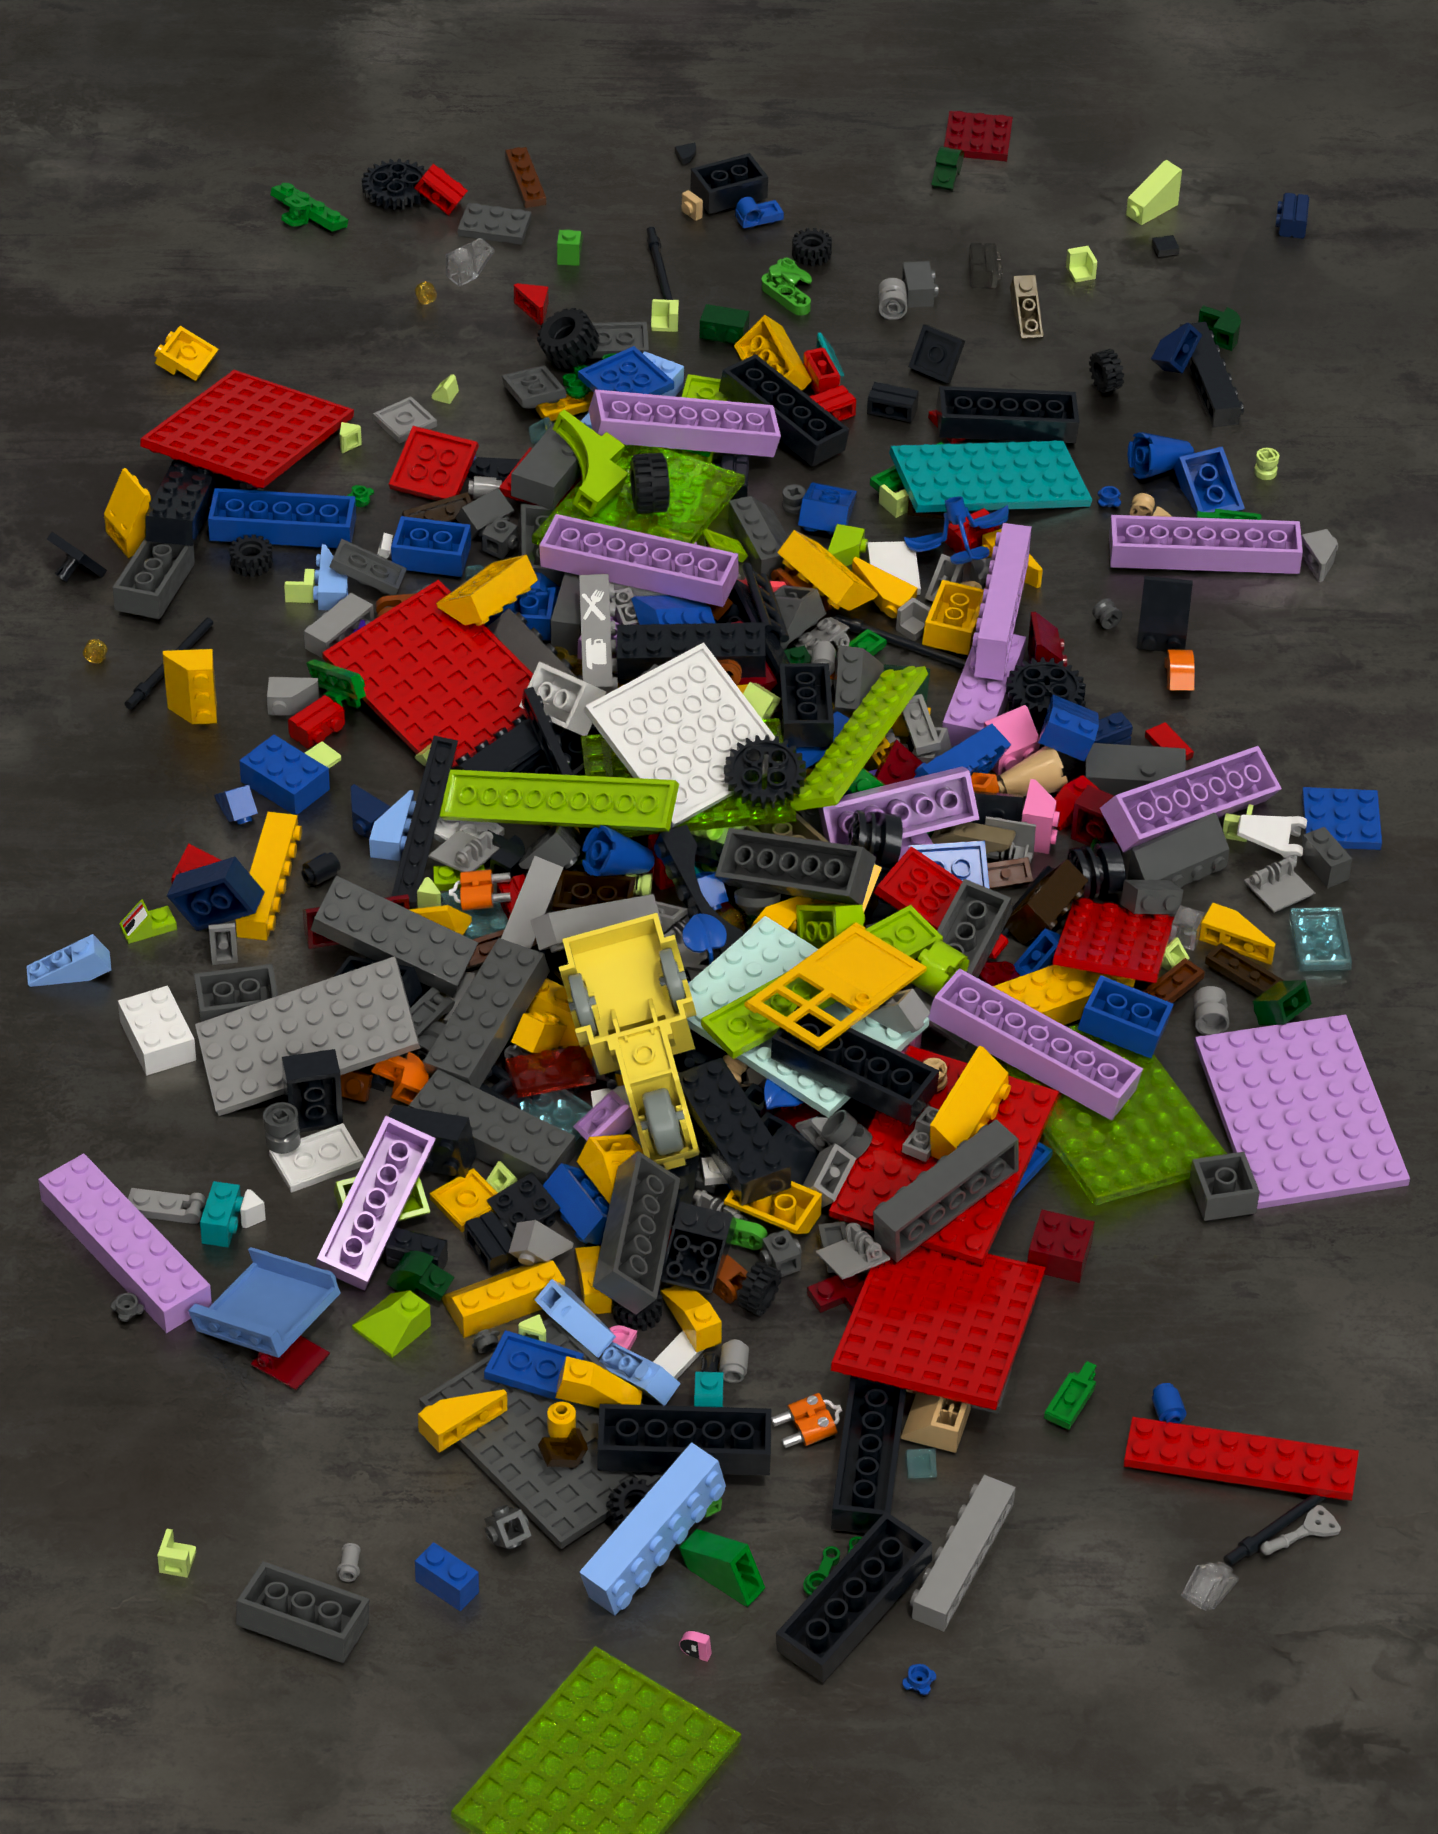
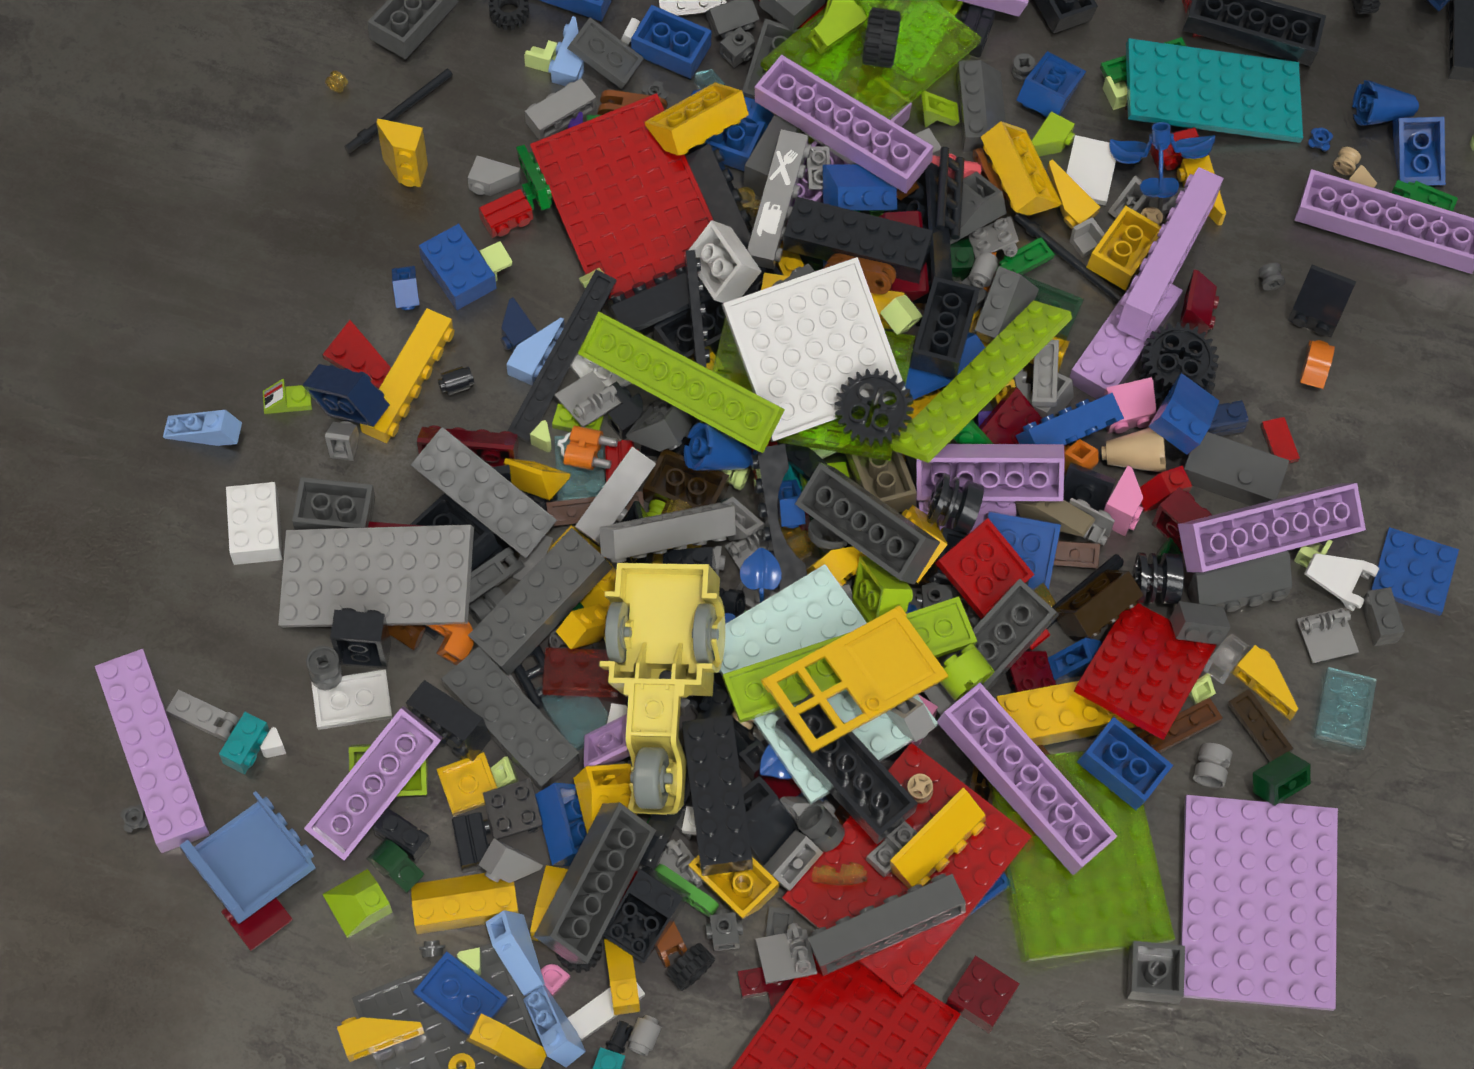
camera: 15 degrees right, 20 degrees up
none -> clear yellow slope [812,862,868,885]

